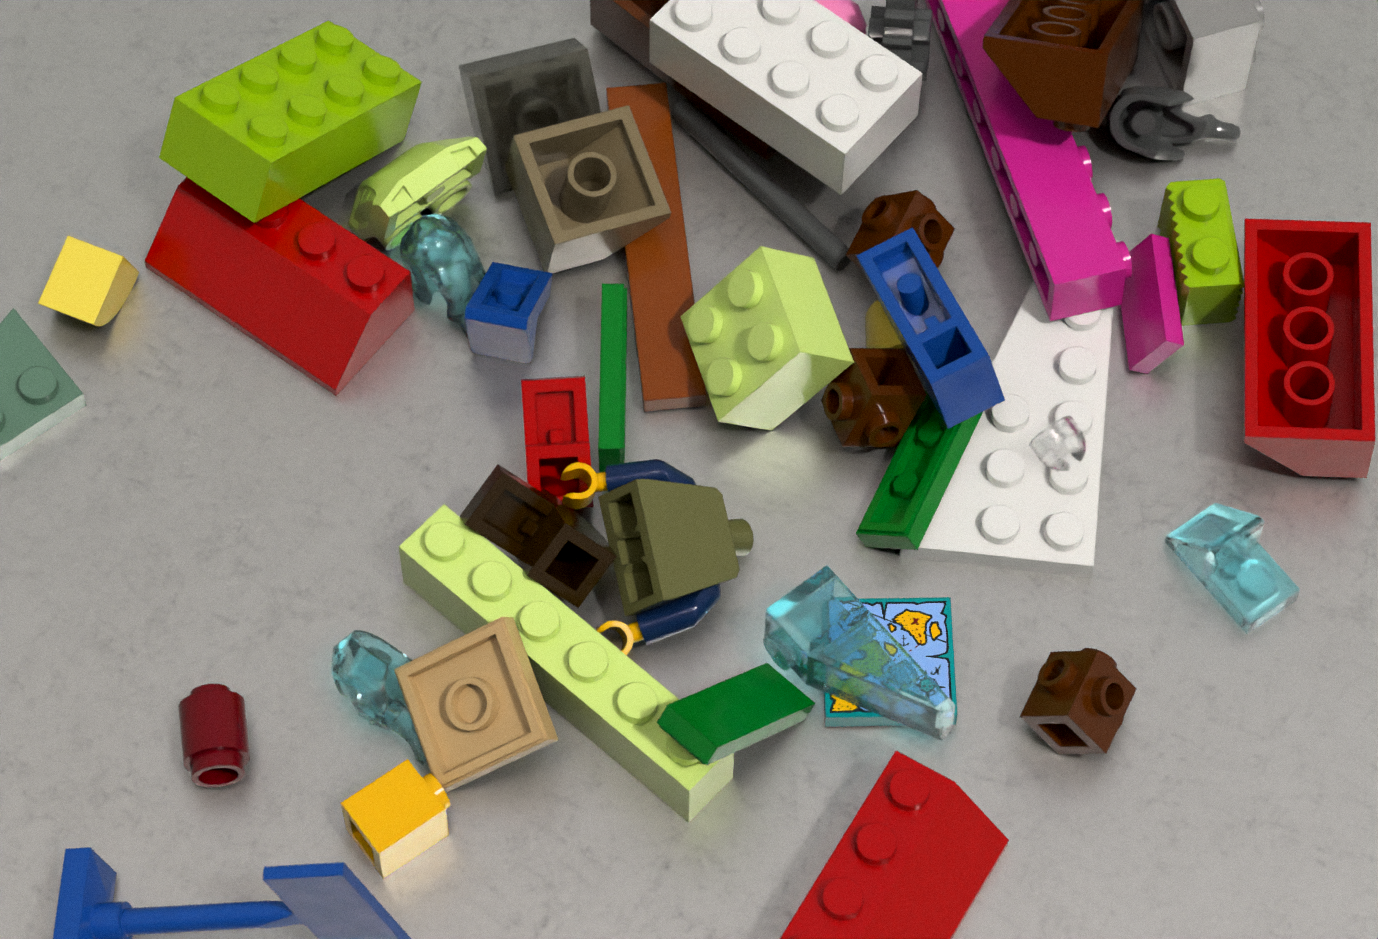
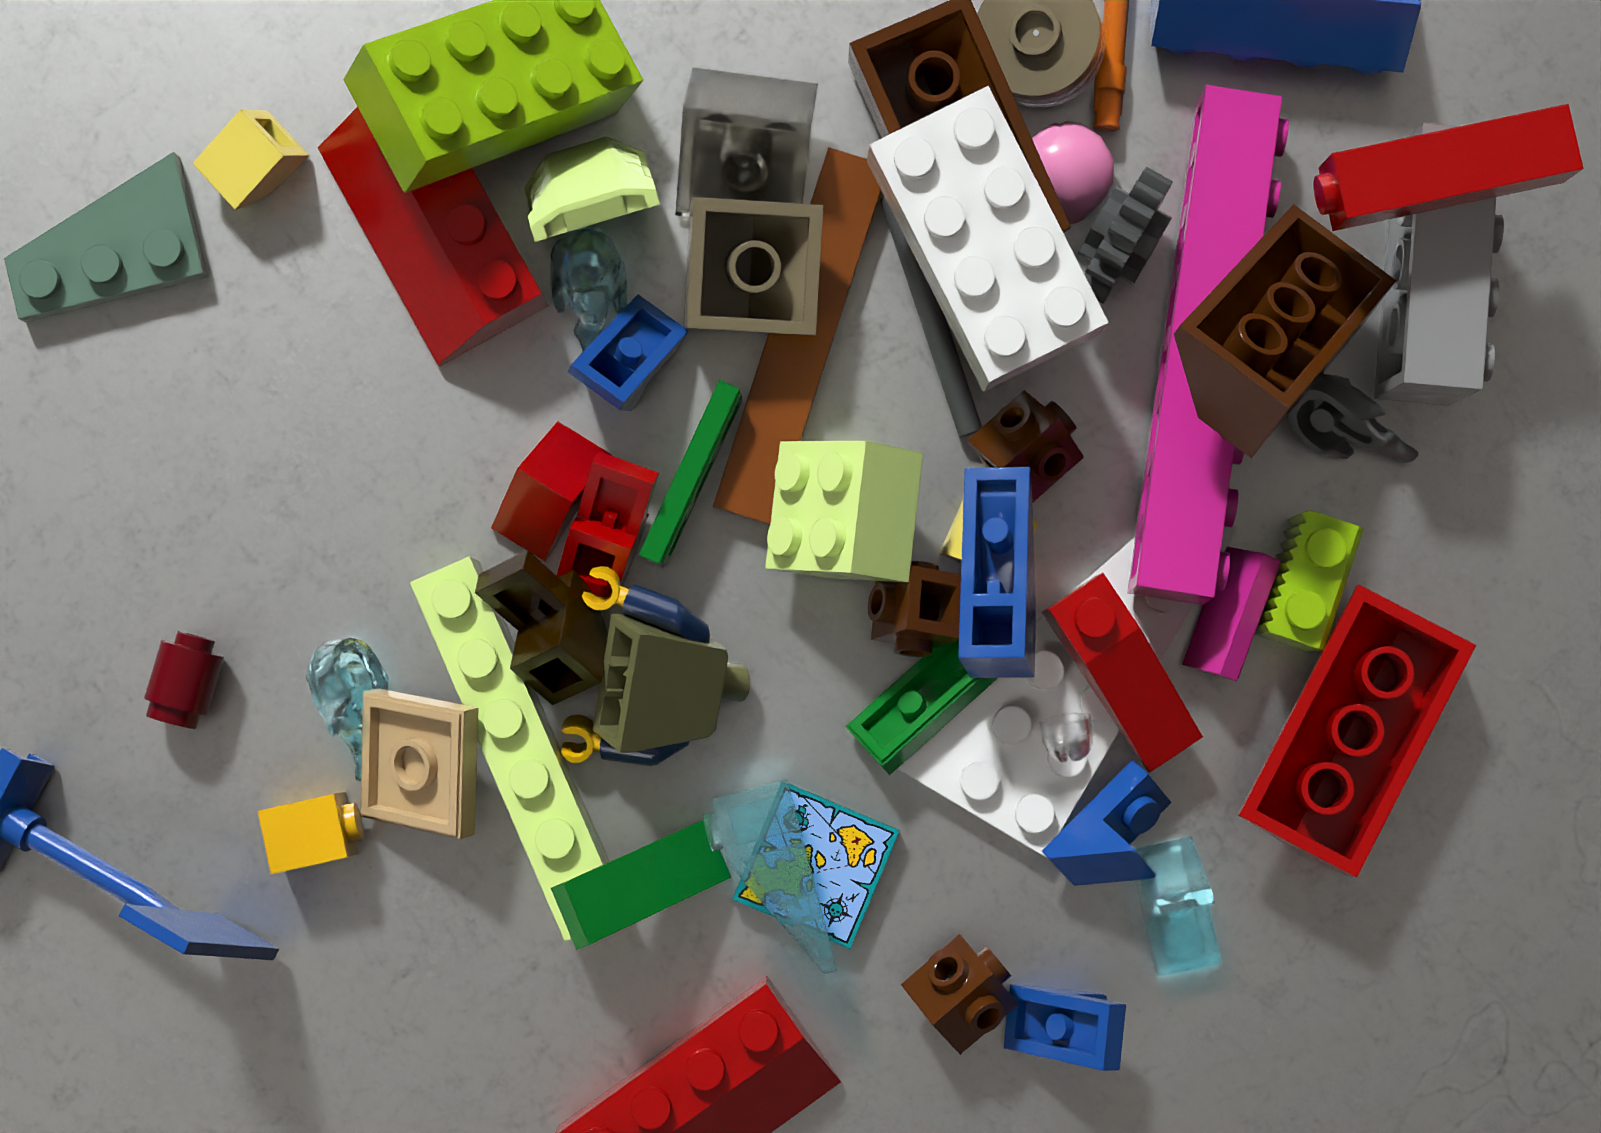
camera: 25 degrees right, 25 degrees up
none -> red slope [491,421,612,562]
none -> blue slope [1003,984,1126,1071]
none -> red slope [1041,573,1203,773]
none -> blue slope [1042,760,1172,886]

